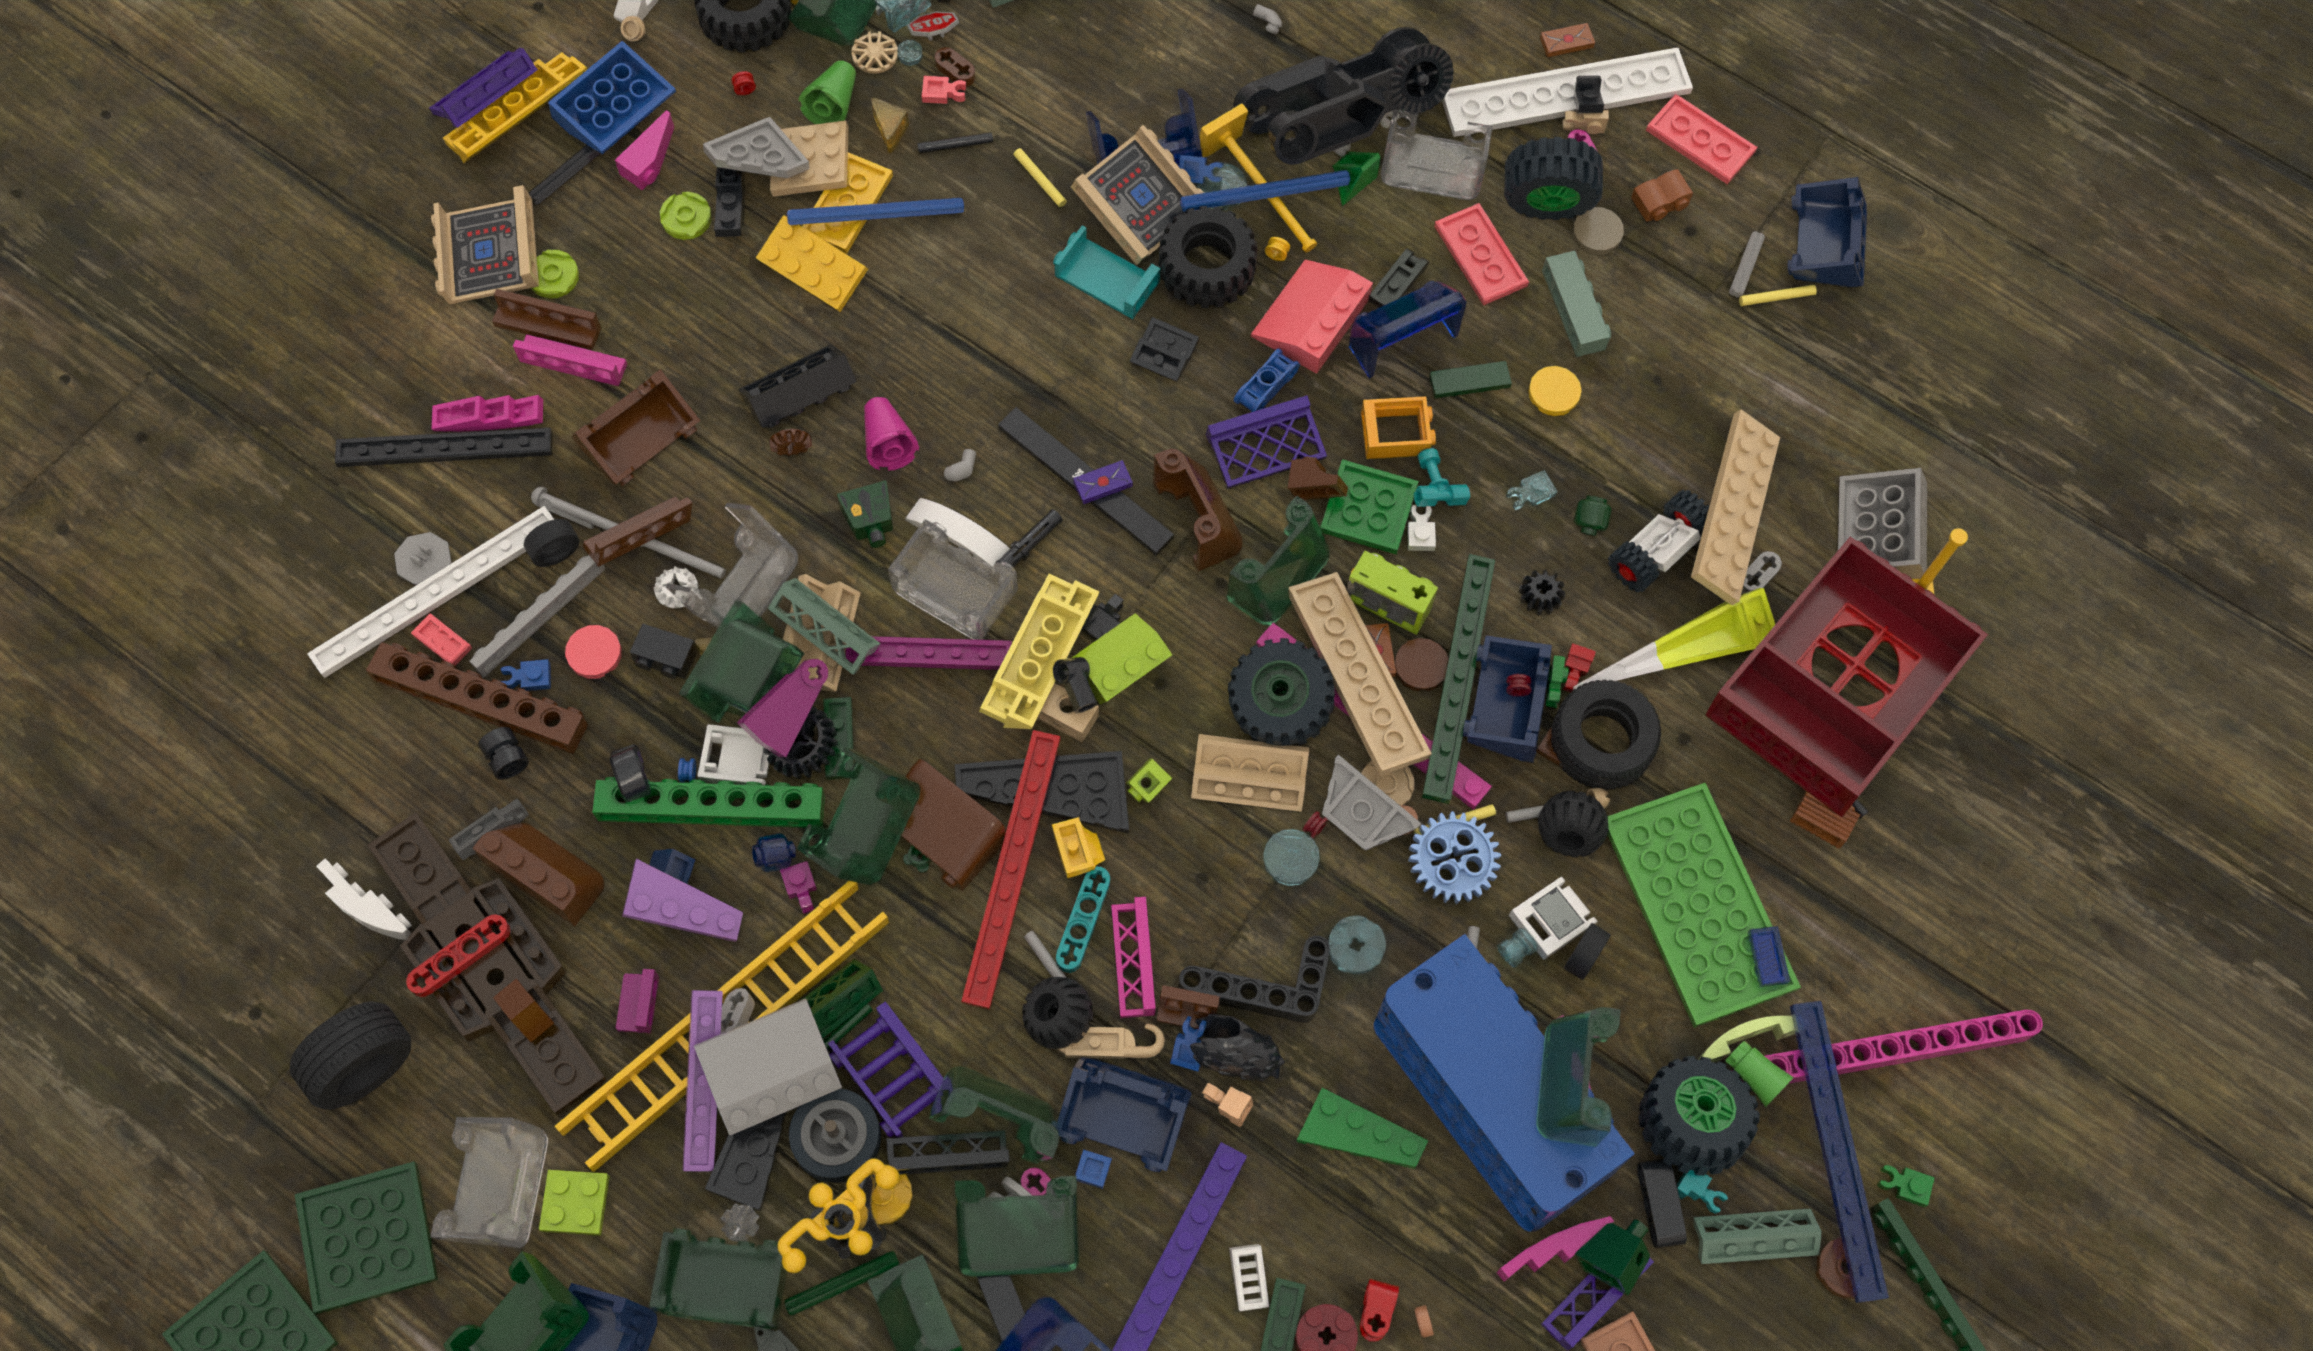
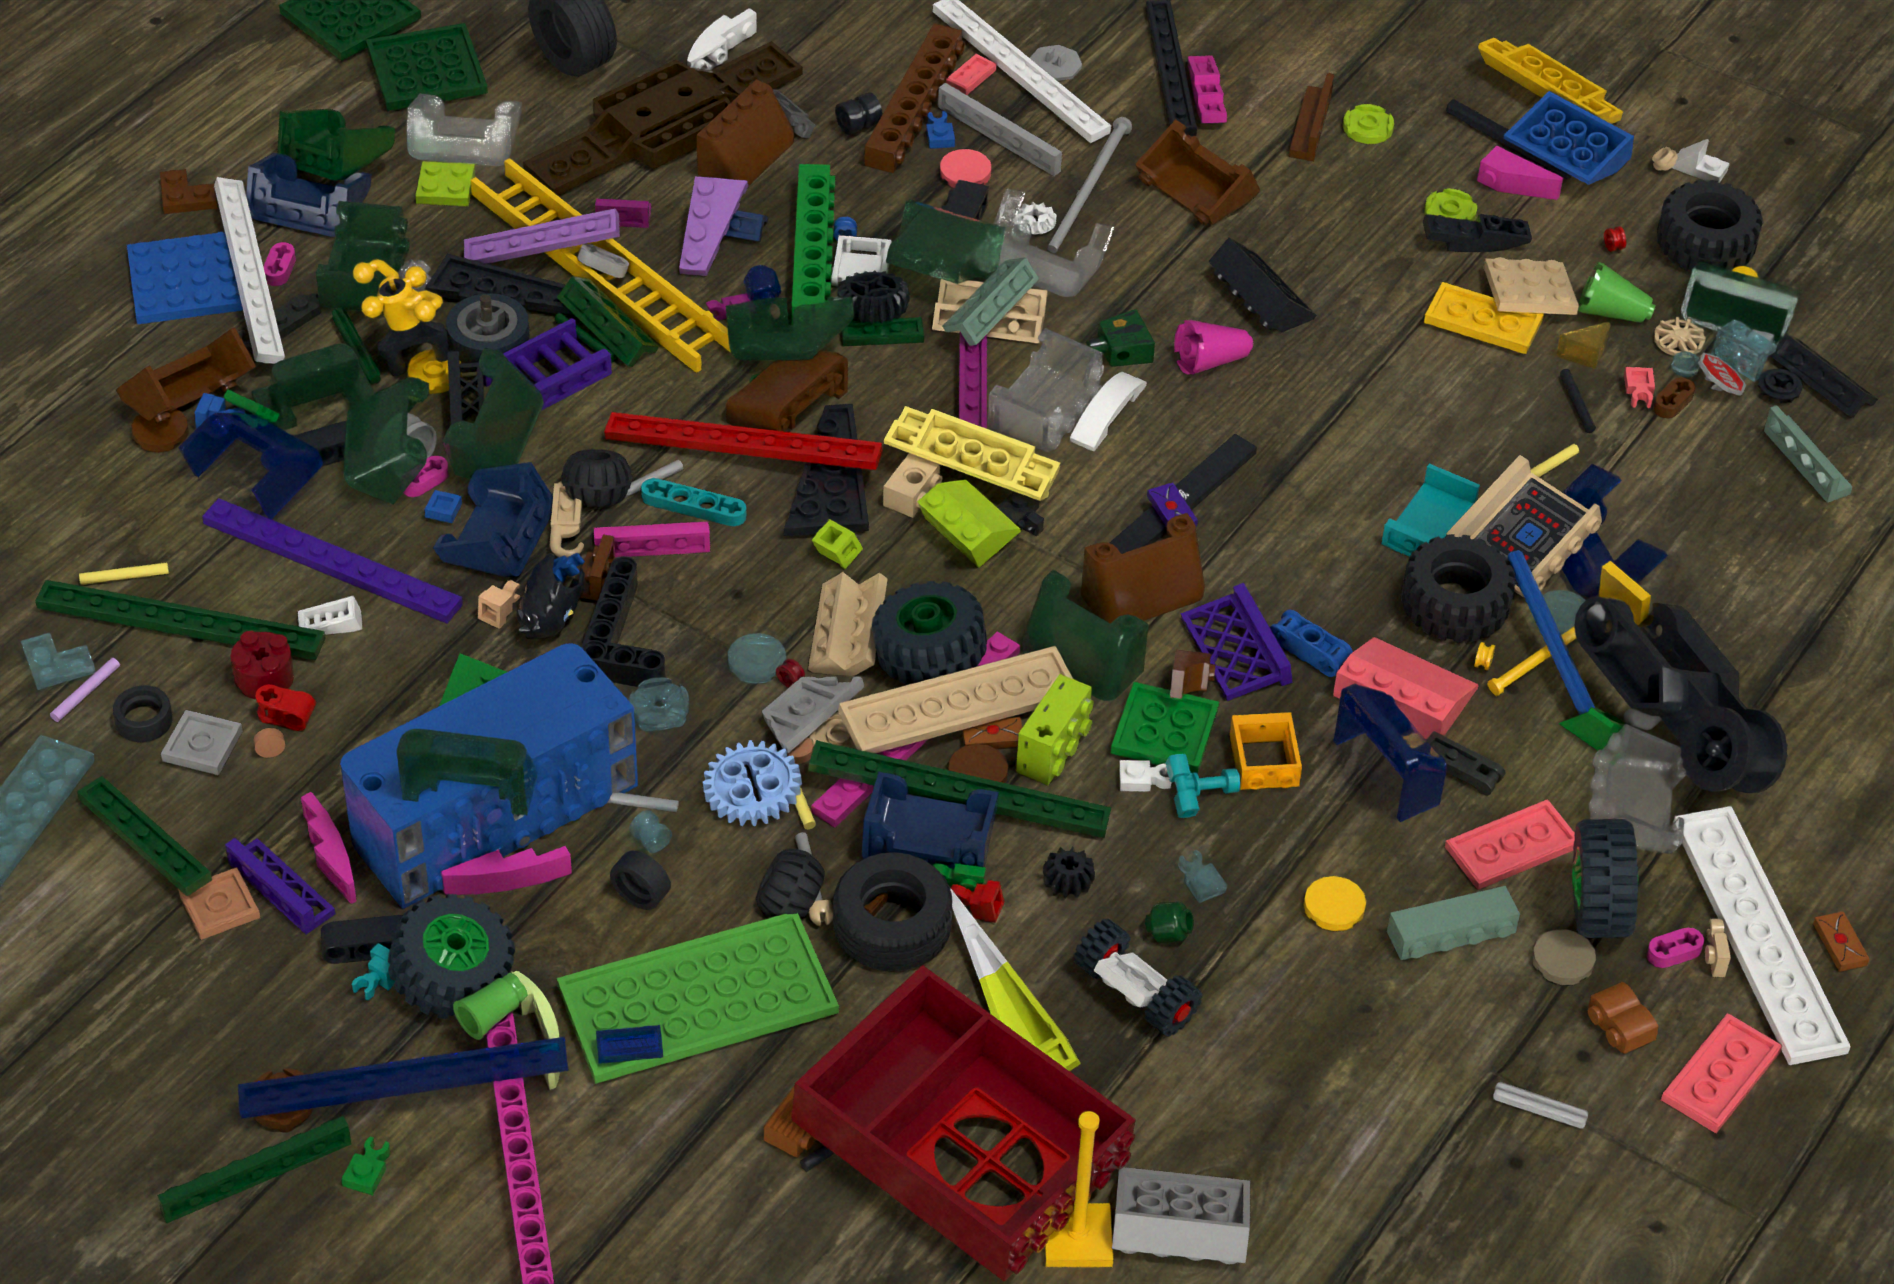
camera: 90 degrees right, 20 degrees down
red beam [406,914,510,997] -> none
dark purple fence [429,48,537,128] -> none
panel [431,185,539,304] -> none
reddish brown slope [493,978,554,1042] -> none
dark pink fence [513,335,627,386] -> none
black tyre [523,519,580,567] -> none
reddish brown fence [583,496,692,567] -> none
black animal [609,744,652,802] -> none
light grey slope [694,999,842,1135] -> none
light grey plate [703,117,809,178] -> none
magenta piece [737,659,828,757] -> none
yellow plate [756,215,868,312] -> none
reddish brown gear [769,429,812,457] -> none
blue axle [787,198,964,225] -> none
light grey arm [944,449,976,481] -> none
black pin [995,509,1063,575] -> none
yellow slope [1052,817,1105,878] -> none
black piece [1053,657,1098,714] -> none
black slope [1130,317,1200,382] -> none
blue plate [1179,155,1224,184] -> none
light grey arm [1253,4,1282,34] -> none
dark green tile [1429,361,1512,399] -> none
dark red bush [1506,674,1531,696] -> none
container [1509,877,1598,960] -> none
black bracket [1573,75,1604,113] -> none
dark green torso [1575,1219,1650,1296] -> none
tan plate [1691,409,1780,605] -> none
sand green fence [1693,1209,1822,1264] -> none
light yellow bar [1739,285,1816,306] -> none
light grey beam [1742,551,1782,594] -> none
dark blue windscreen [1788,177,1867,287] -> none

